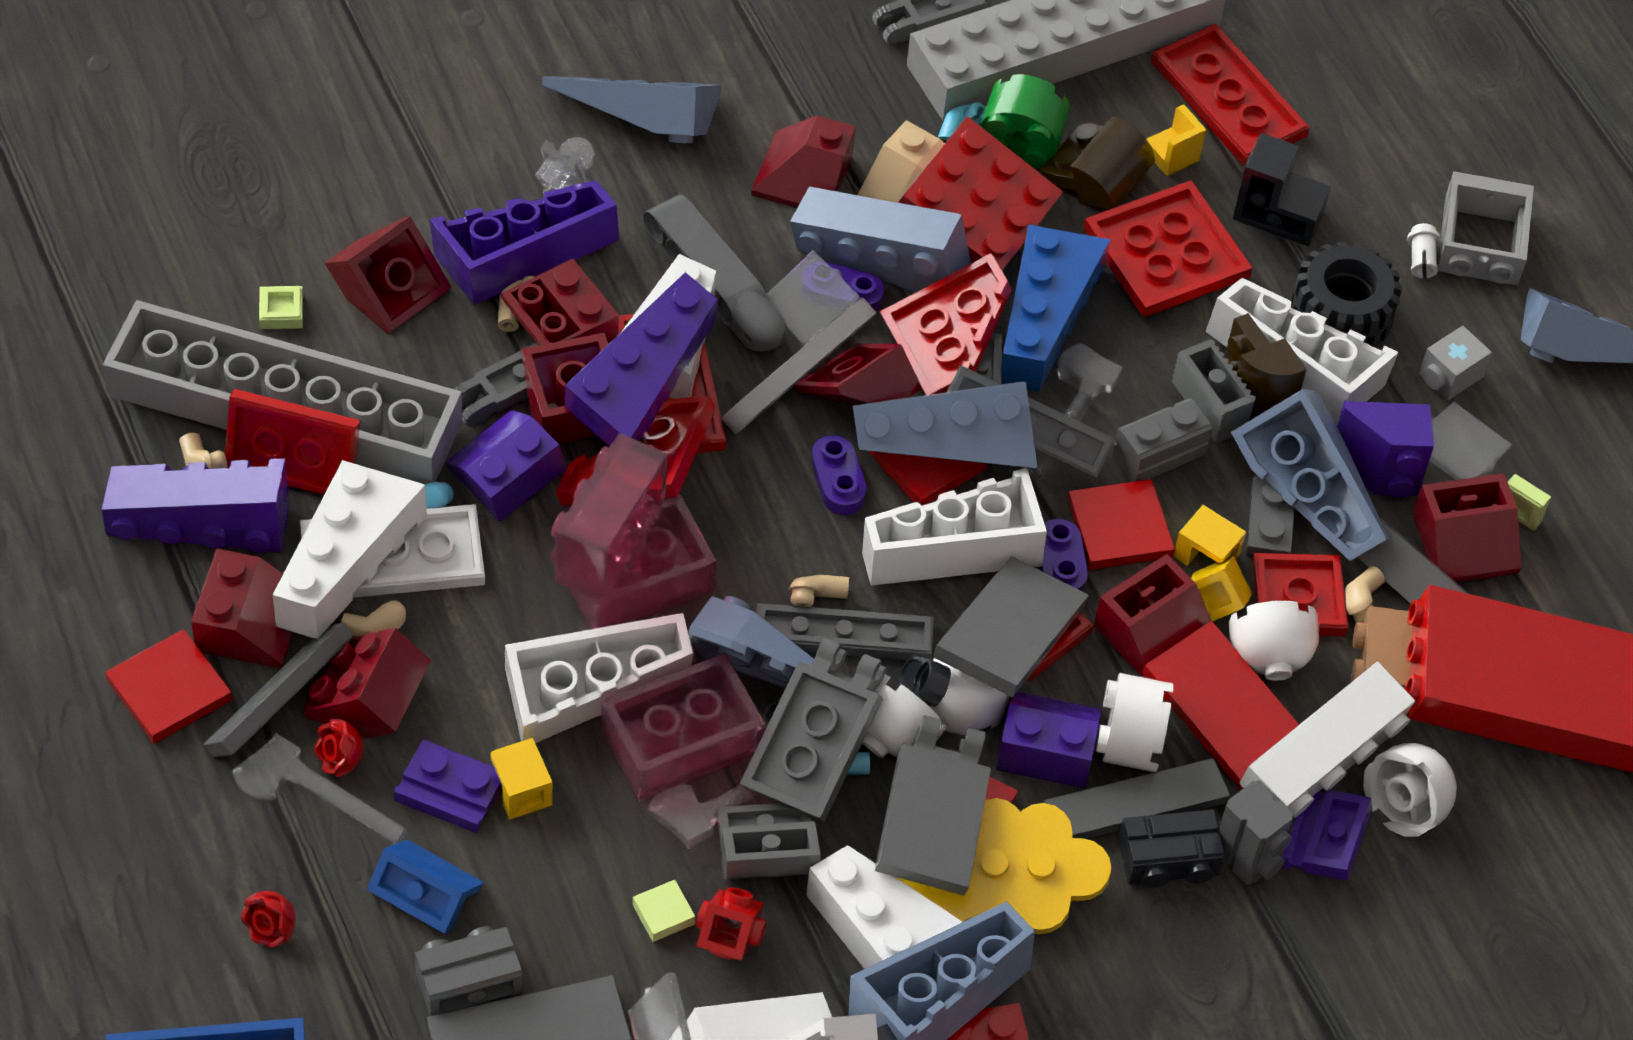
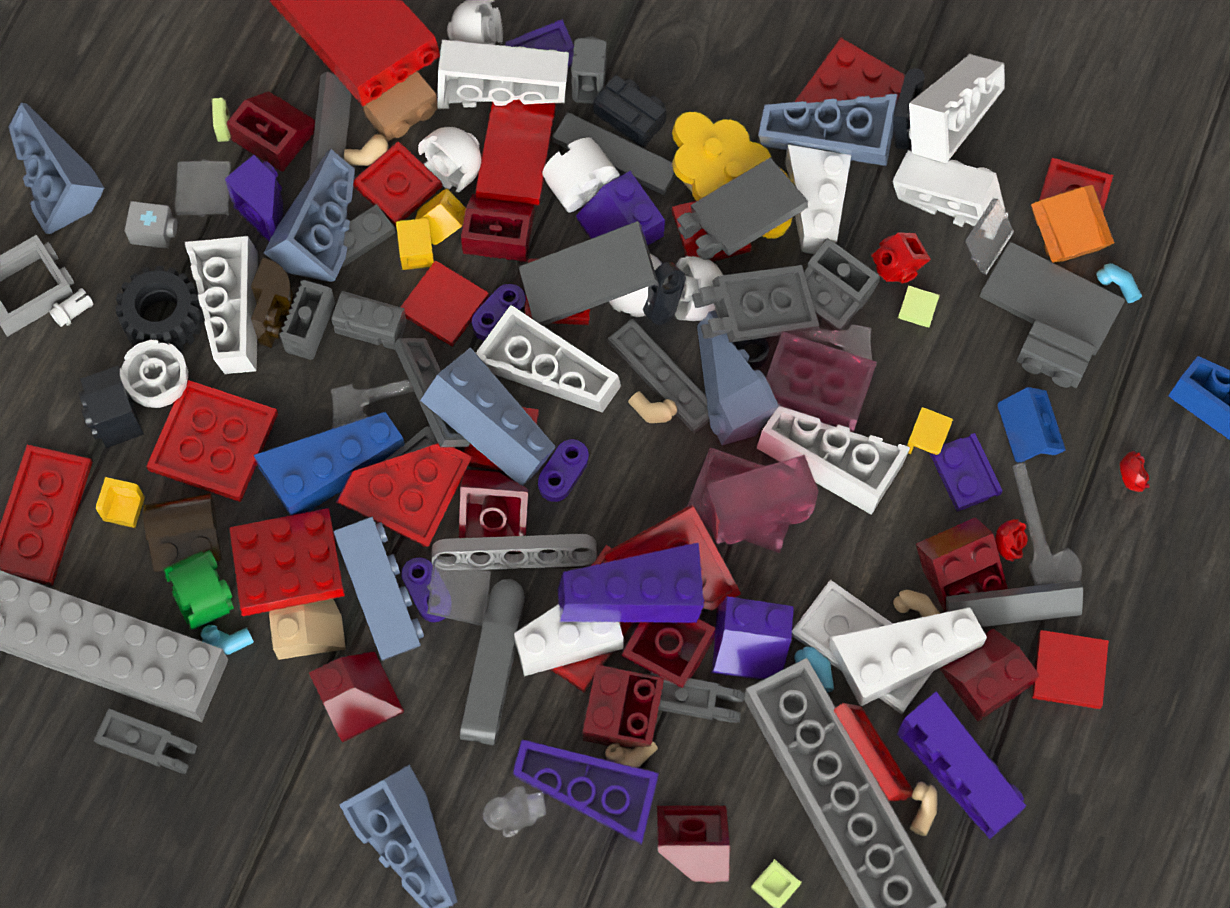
camera: 130 degrees left, 15 degrees up
none -> white cylinder [120,340,188,408]

